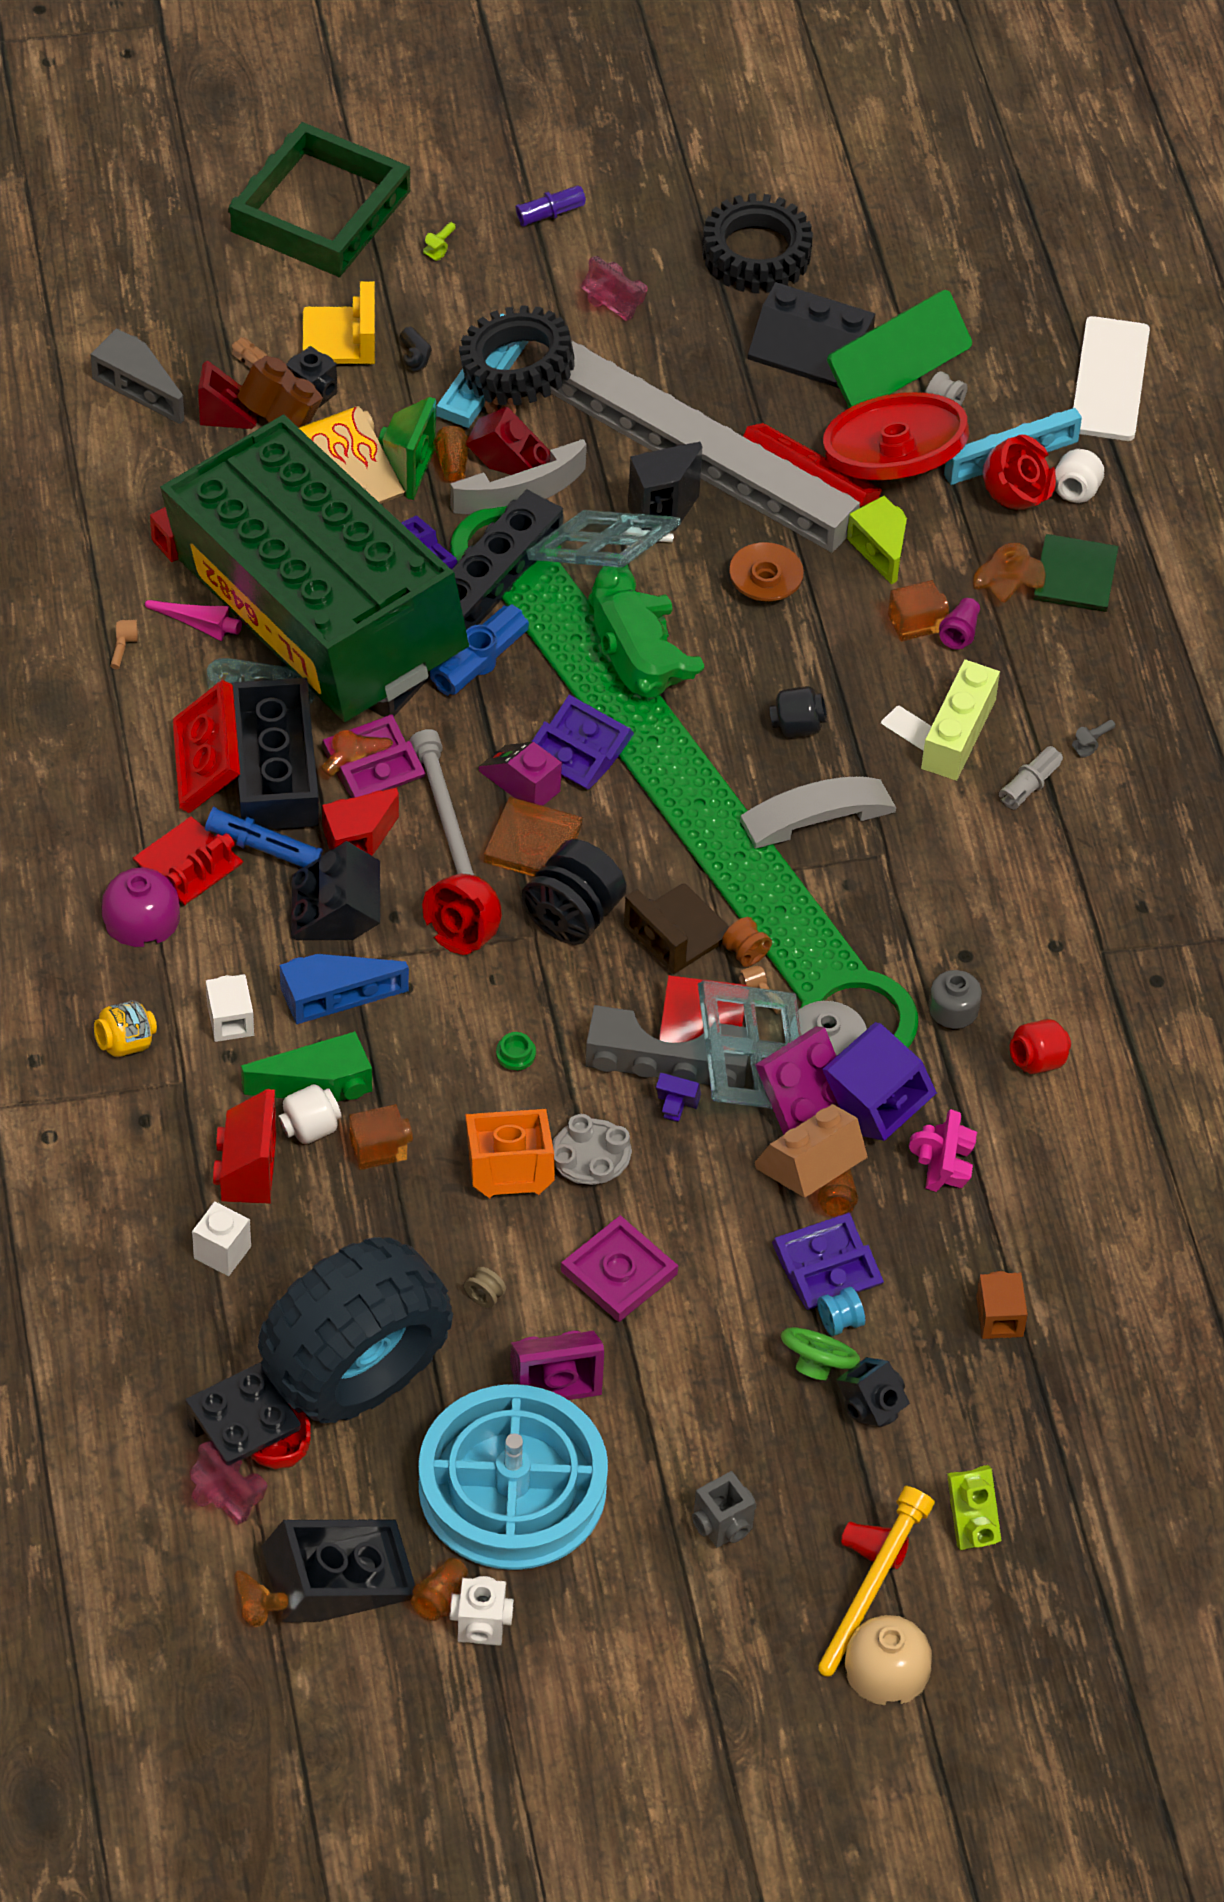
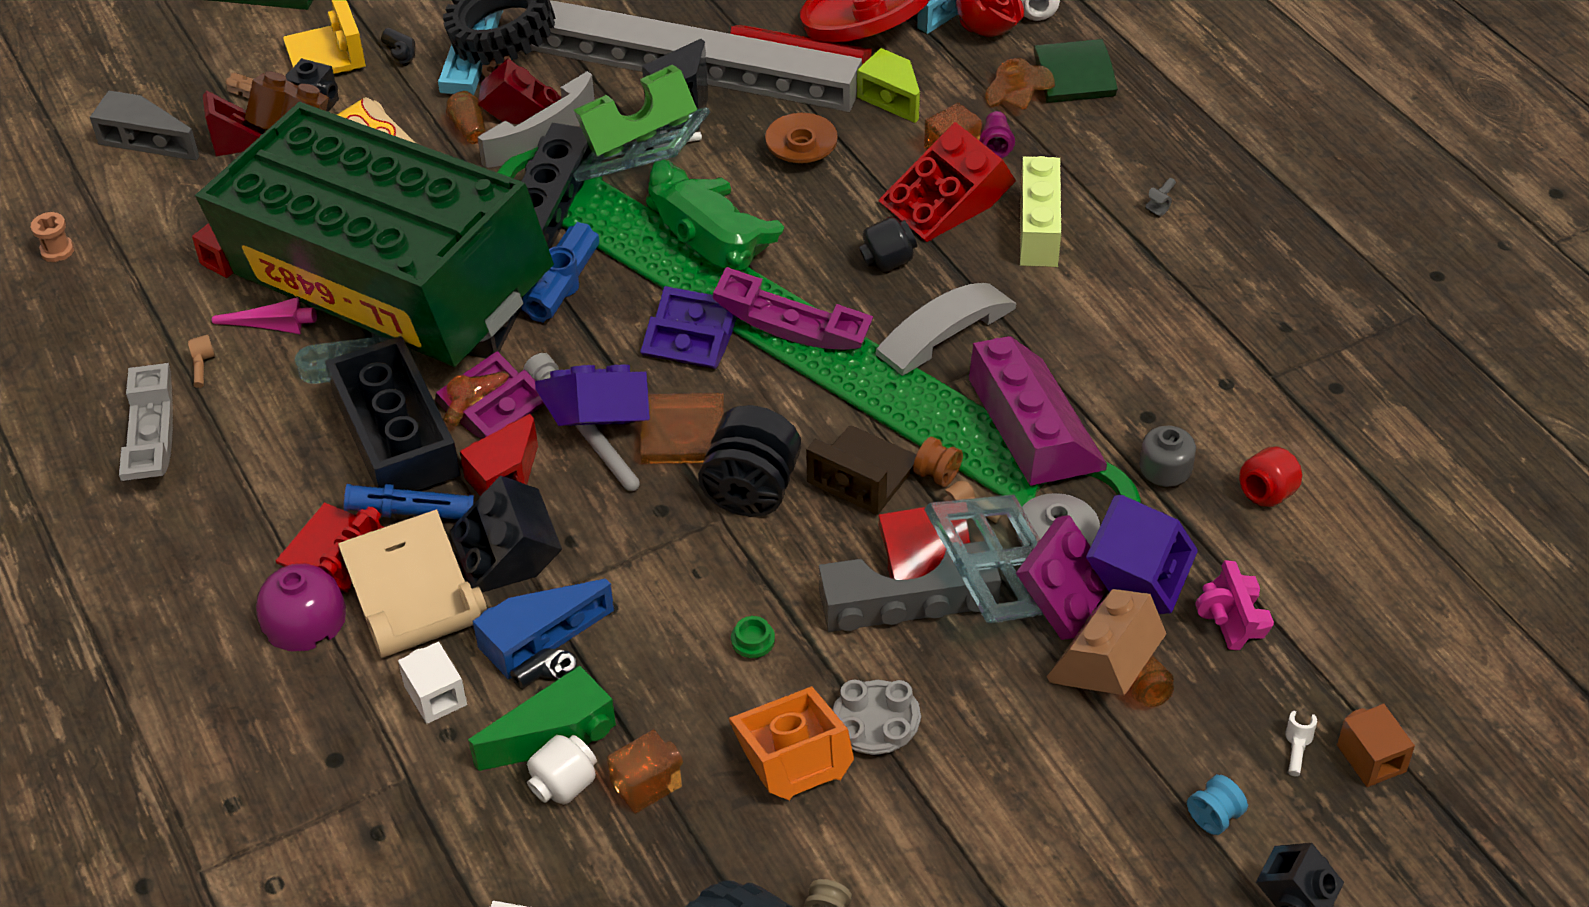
camera: 15 degrees left, 5 degrees down
yellow head [94,1001,157,1057] -> none
red tile [173,679,240,813] -> none
red slope [213,1089,277,1204] -> none
green slope [379,397,436,500] -> none
red cylinder [422,873,502,955] -> none
magenta slope [479,742,562,813] -> none
magenta plate [561,1215,678,1322] -> none
dark purple tile [656,1073,701,1122] -> none
dark purple slope [772,1212,884,1310] -> none
bright green piece [781,1327,860,1380] -> none
white sticker [881,706,932,751] -> none
light grey axle [999,746,1063,810] -> none
none -> nougat bush [30,212,74,262]
none -> light grey slope [119,363,173,481]
none -> tan door [338,509,487,658]
none -> black arm [510,648,577,689]
none -> dark purple slope [535,365,650,426]
none -> bright green arch [573,64,697,157]
none -> magenta slope [712,267,873,349]
none -> red slope [878,122,1016,242]
none -> magenta slope [969,336,1107,486]
none -> white hand [1285,711,1317,777]

